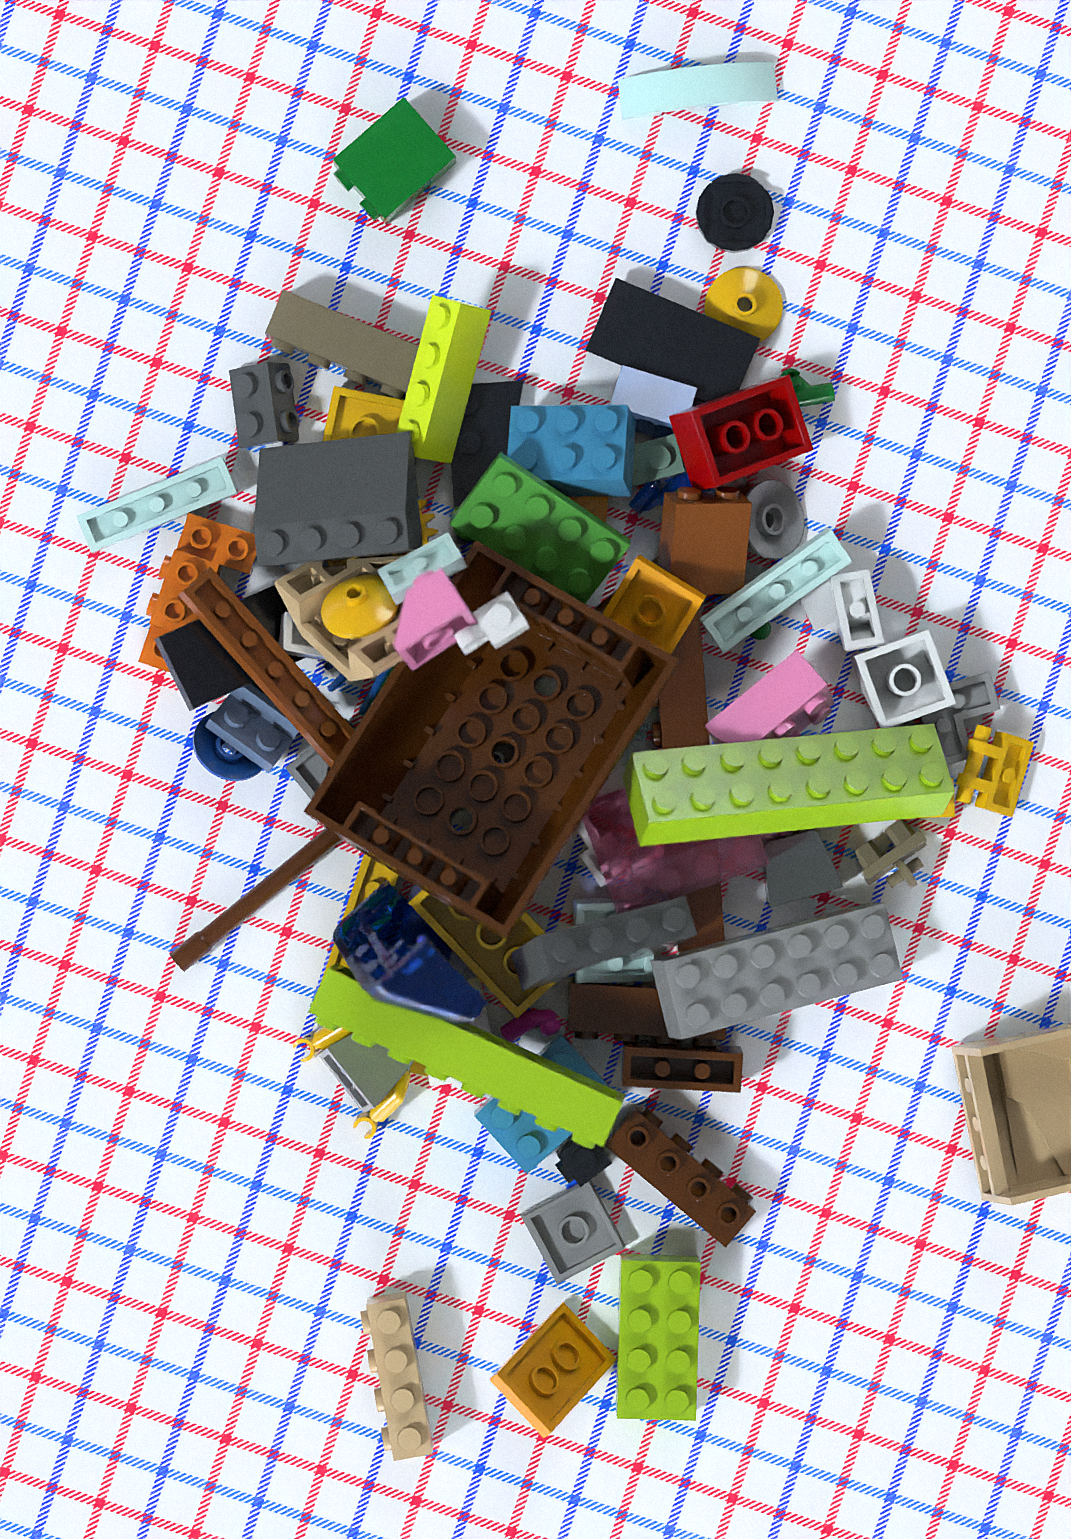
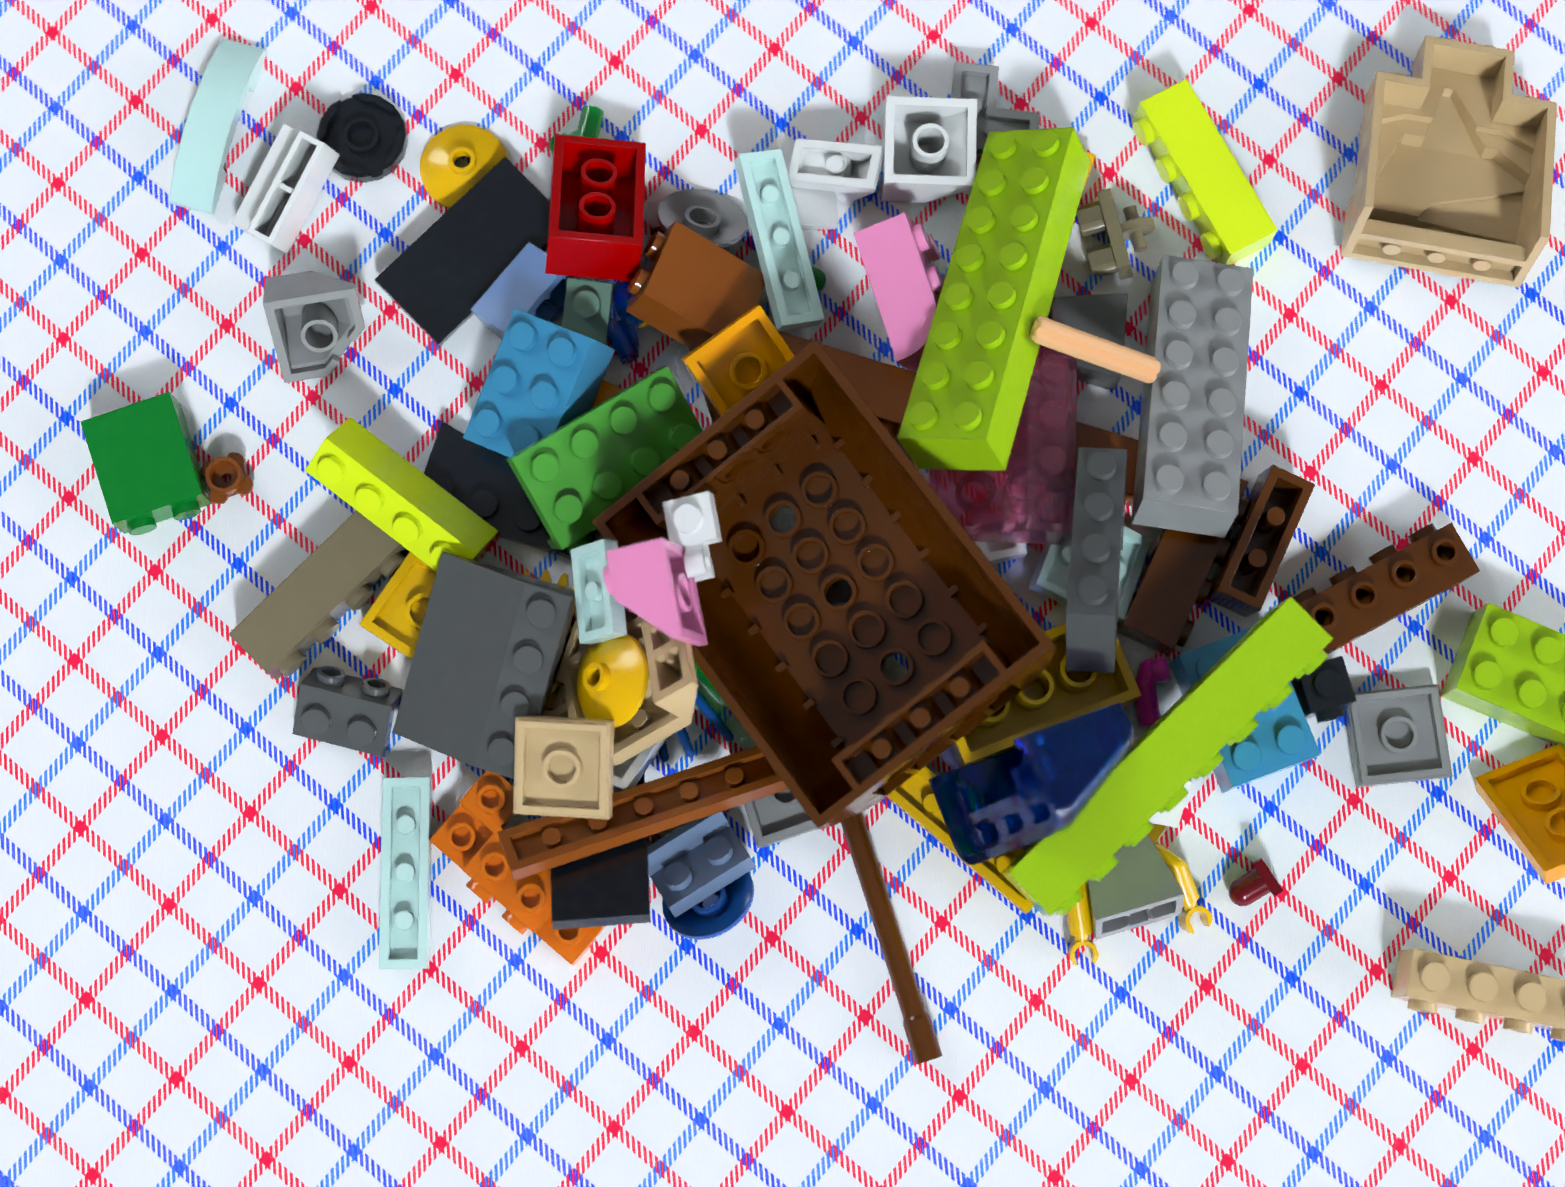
camera: 75 degrees left, 10 degrees down
yellow plate [955,724,1034,818] -> none
none -> dark orange plate [200,452,253,504]
none -> white piece [231,123,340,254]
none -> light grey slope [263,271,365,383]
none -> tan tile [513,715,614,819]
none -> light nougat axle [1029,316,1161,384]
none -> neon yellow brick [1133,78,1278,265]
none -> dark red piece [1228,858,1283,907]

